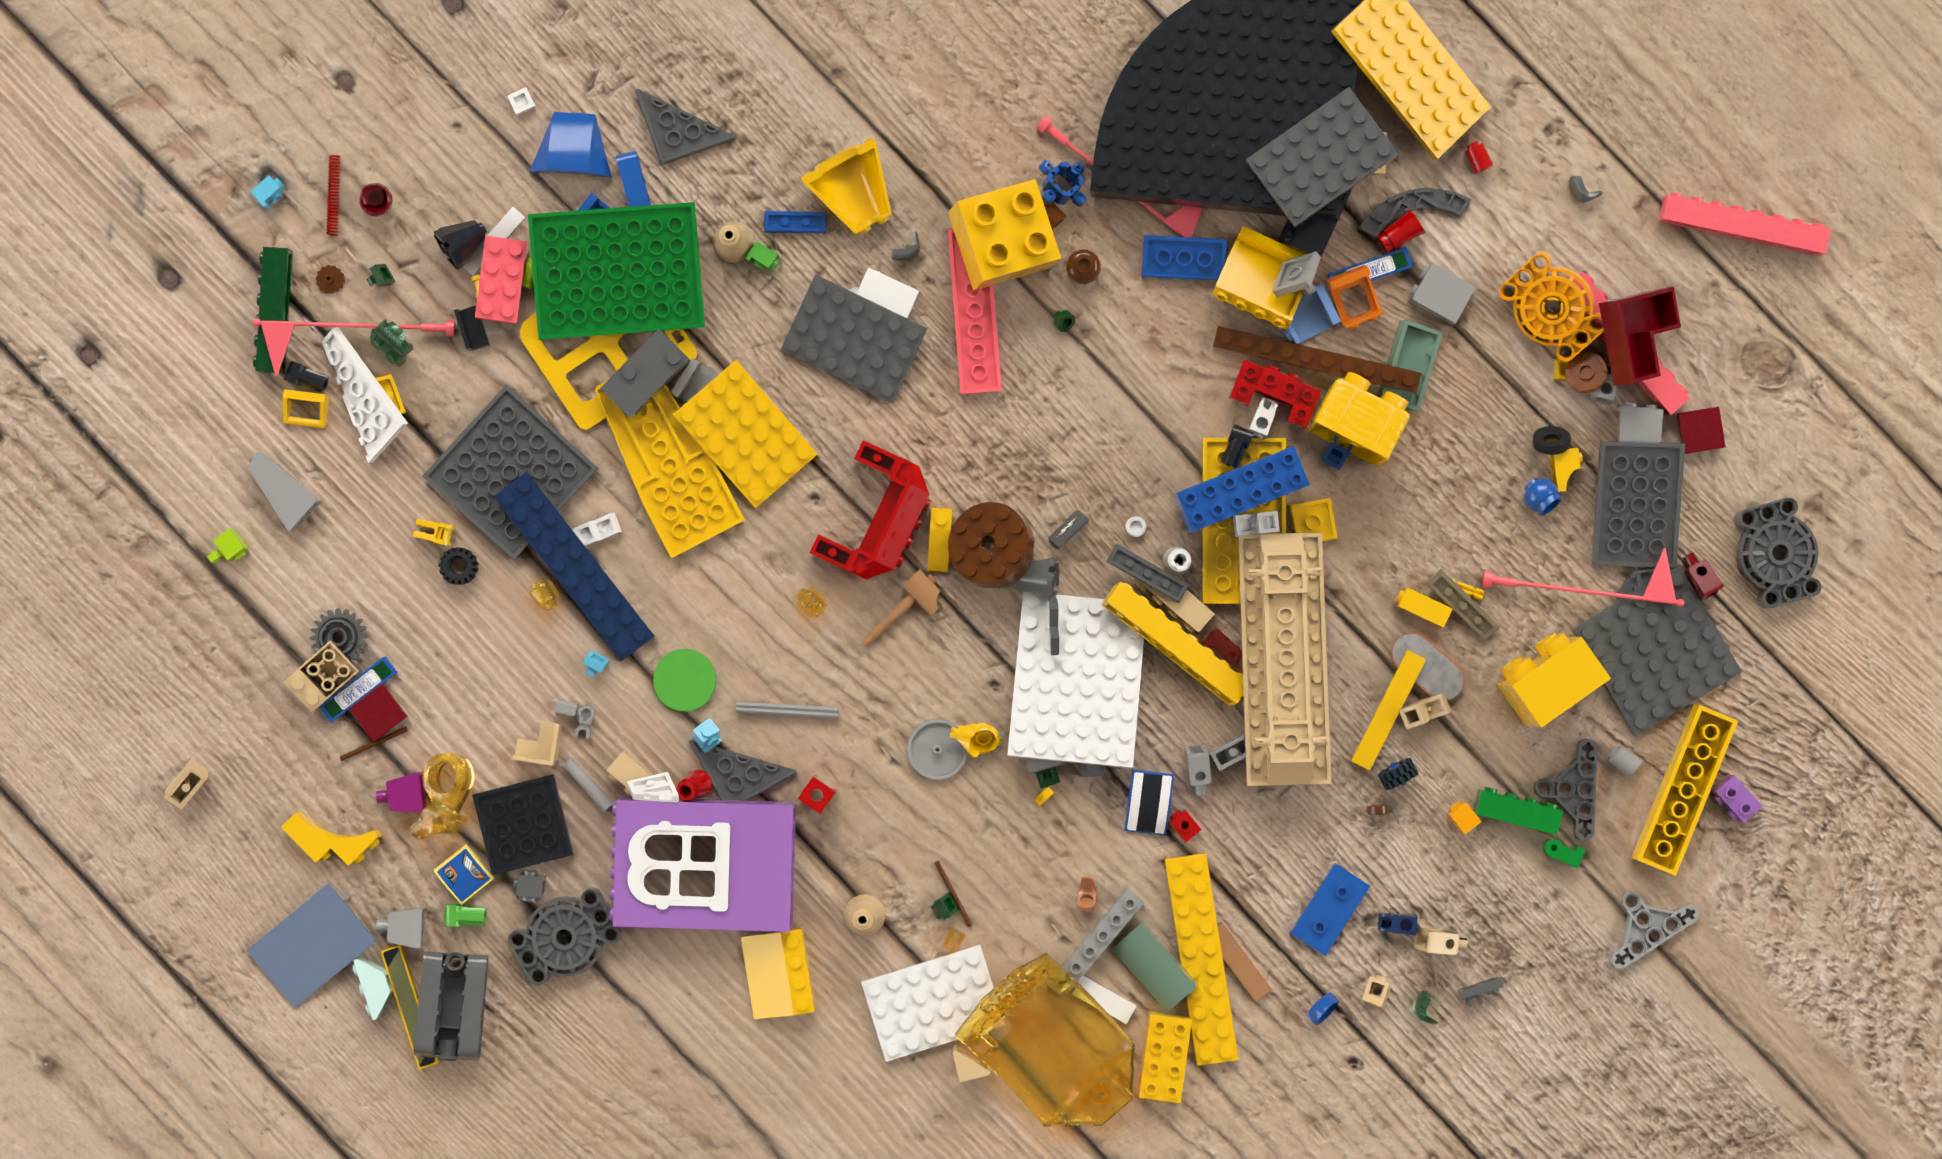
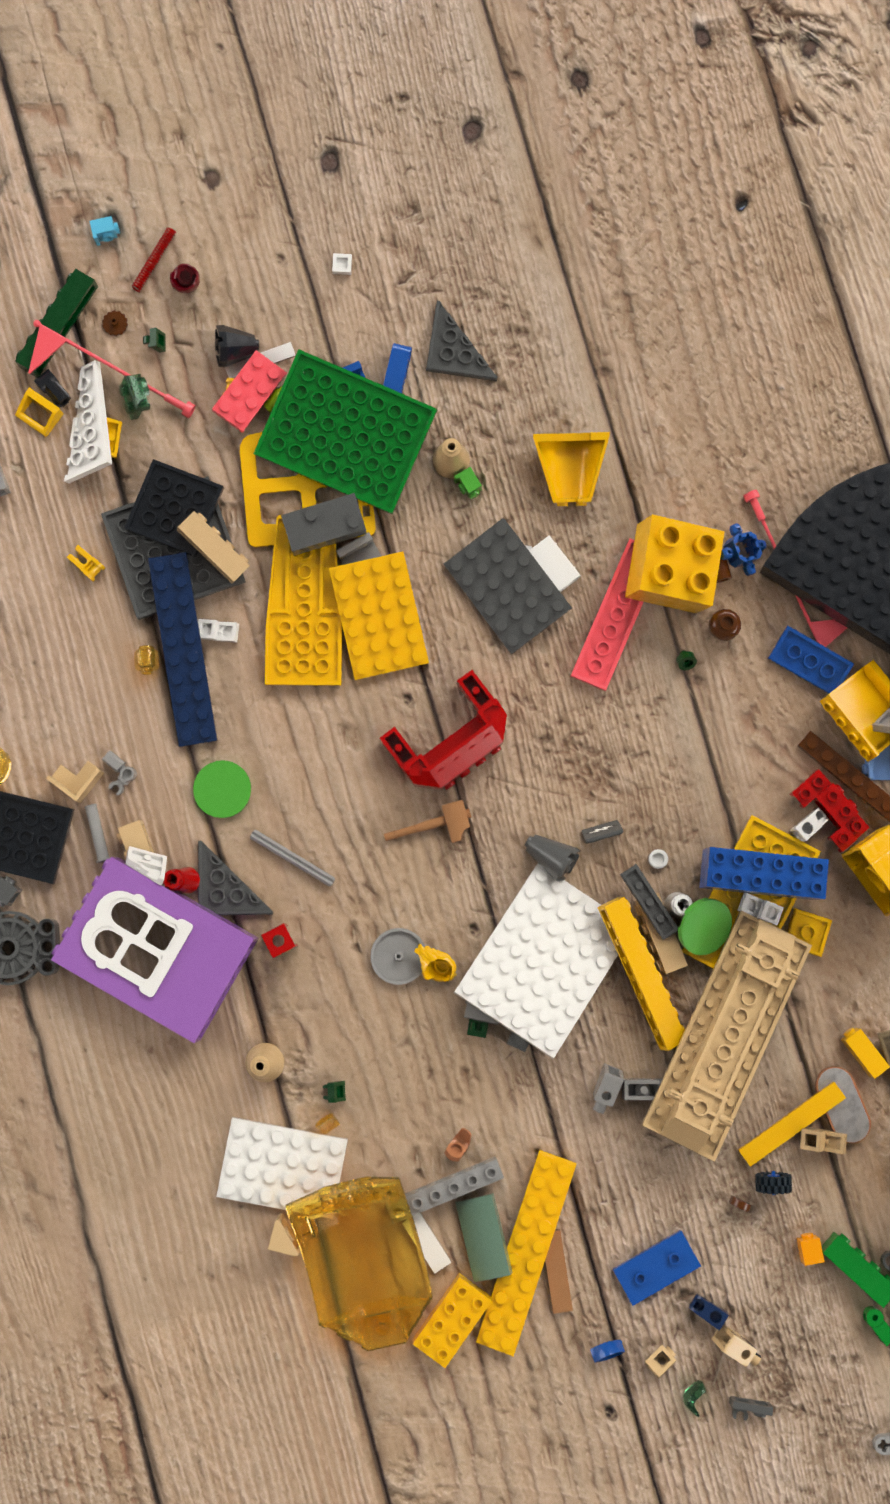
camera: 25 degrees right, 5 degrees down
black tyre [438,547,479,585] -> none
black panel [454,305,490,352] -> none
blue wedge [529,112,612,178] -> none
medium azure tile [583,650,610,678] -> none
medium azure brick [693,718,722,754] -> none
yellow slope [741,926,816,1019] -> none
blue tile [764,211,827,234] -> none
clear yellow head [795,587,827,618] -> none
dark grey hair [891,232,920,261] -> none
yellow slope [927,508,953,572] -> none
reddish brown axle [934,860,973,927] -> none
reddish brown brick [948,502,1035,589] -> none
yellow tile [1034,786,1054,806] -> none
dark grey tile [1049,597,1059,655] -> none
slope [1124,769,1174,836] -> none
red brick [1169,809,1202,843] -> none
clear red leg [1202,628,1242,663] -> none
black piece [1220,424,1254,469] -> none
blue slope [1321,436,1353,470] -> none
none -> black plate [124,459,224,557]
none -> tan brick [177,511,250,584]
none -> bright green tile [678,898,732,955]

